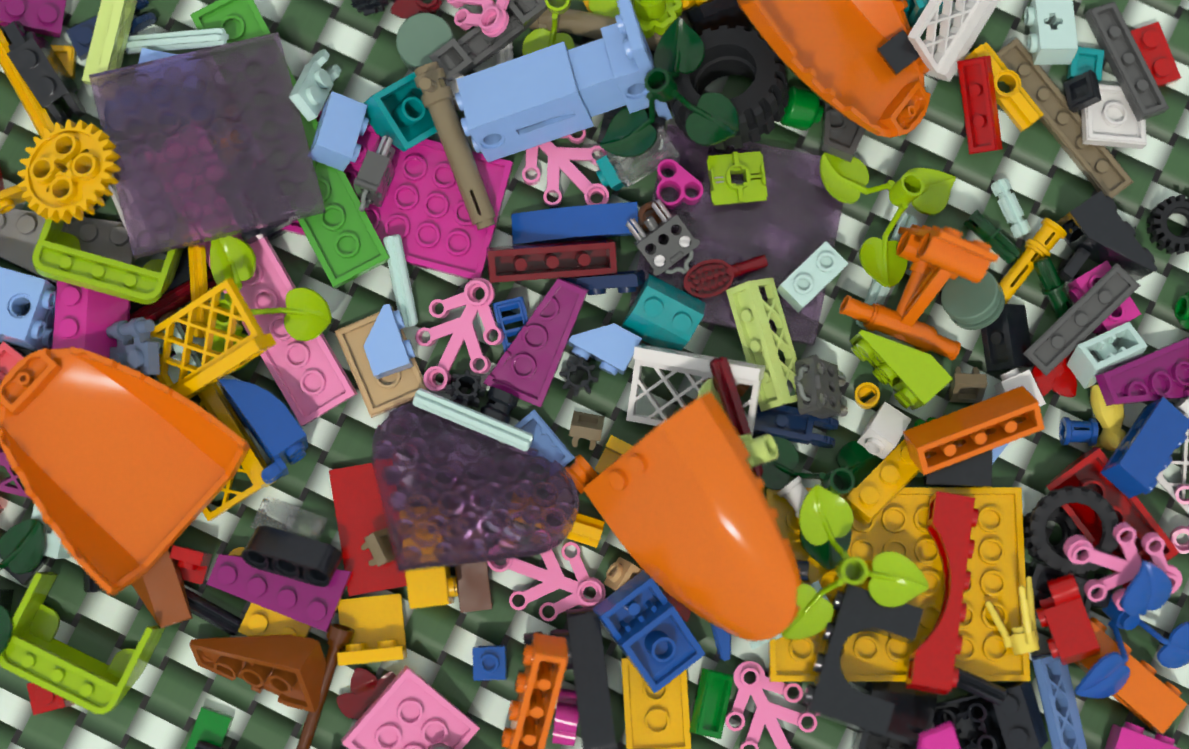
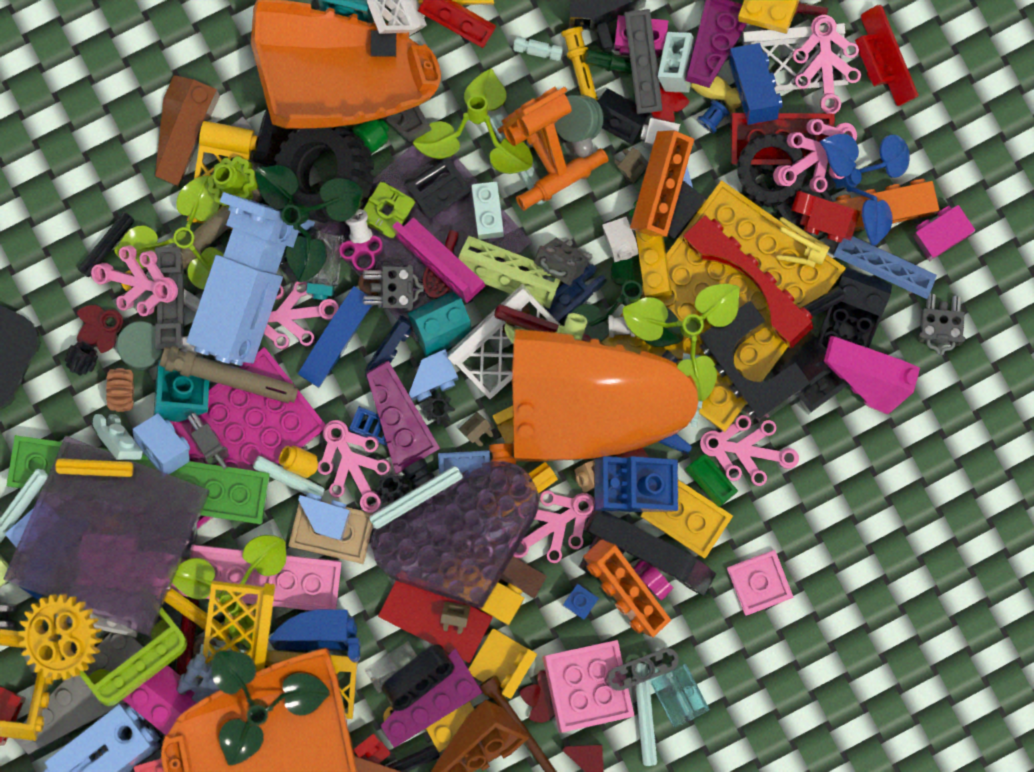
camera: 50 degrees left, 0 degrees up
dark red brick [486,239,617,283] -> none
lime slope [849,330,953,410] -> none
yellow hinge [855,382,880,409] -> none
dark green axle [963,210,1021,264] -> none
none -> yellow axle [55,459,134,477]
none -> nougat gear [106,368,134,412]
none -> dark green plant [212,650,330,766]
none -> yellow brick [279,446,318,478]
none -> white bush [345,209,372,243]
none -> dark pink fence [392,217,485,303]
none -> black plate [404,157,472,220]
none -> light grey hinge [572,137,593,158]

